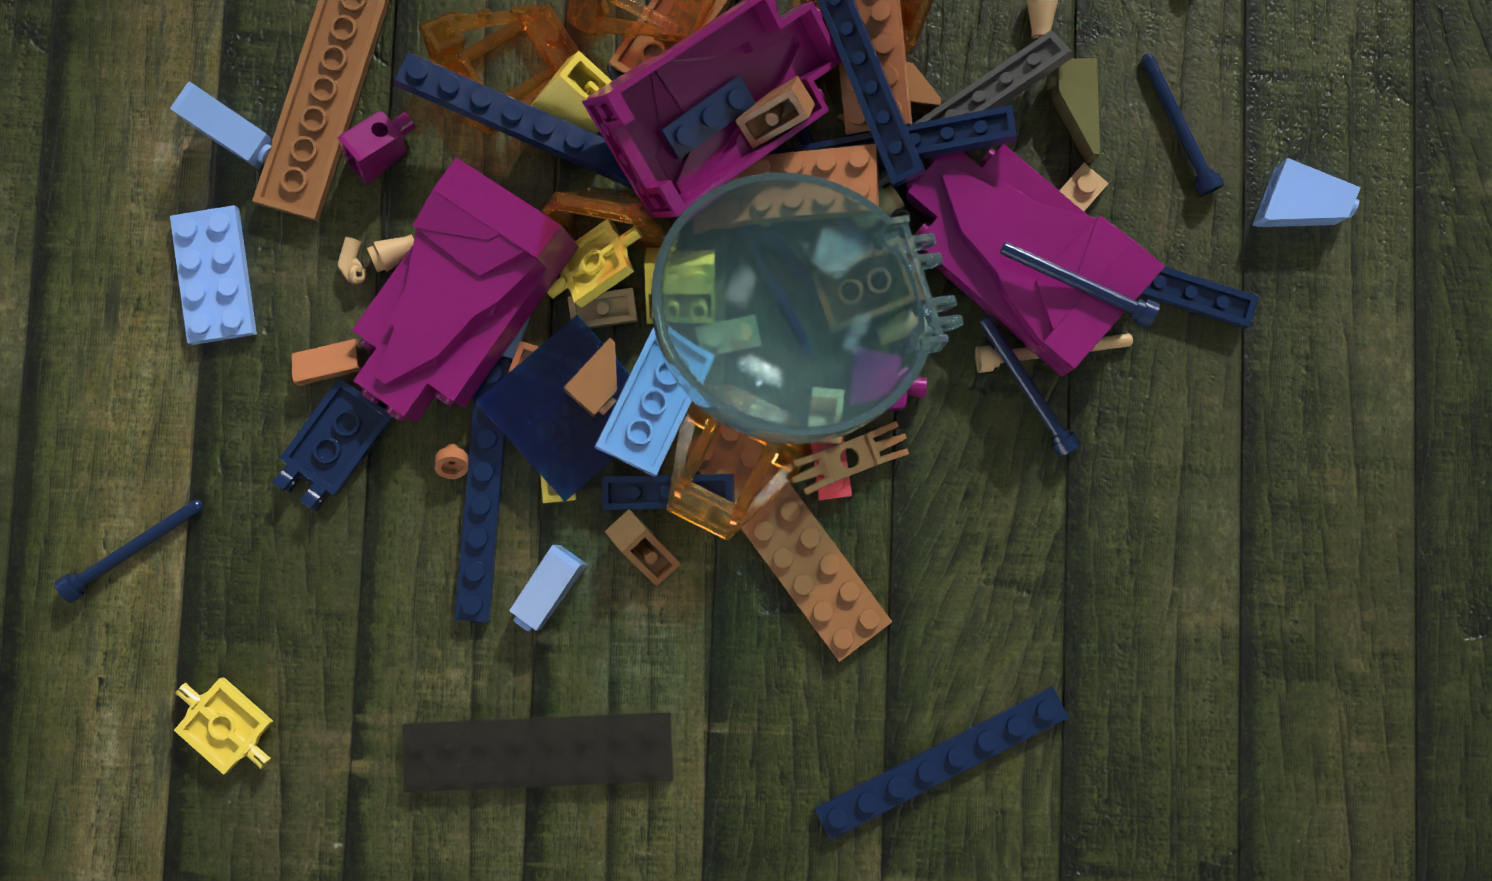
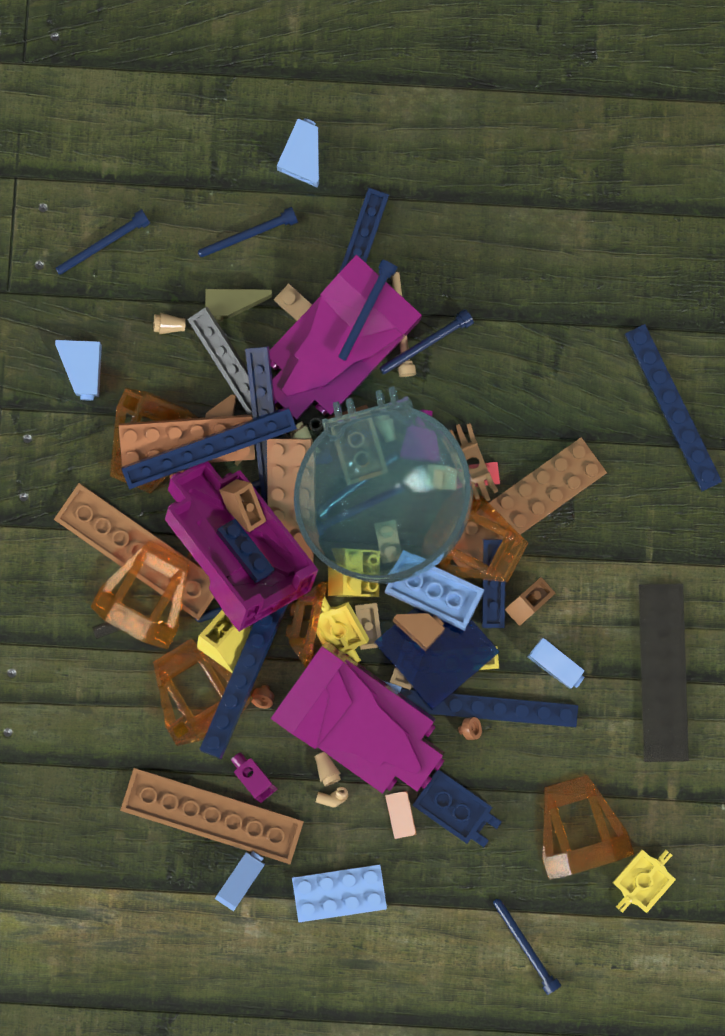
camera: 85 degrees left, 0 degrees up
none -> nougat tile [251,685,275,709]
none -> clear orange windscreen [542,775,634,880]

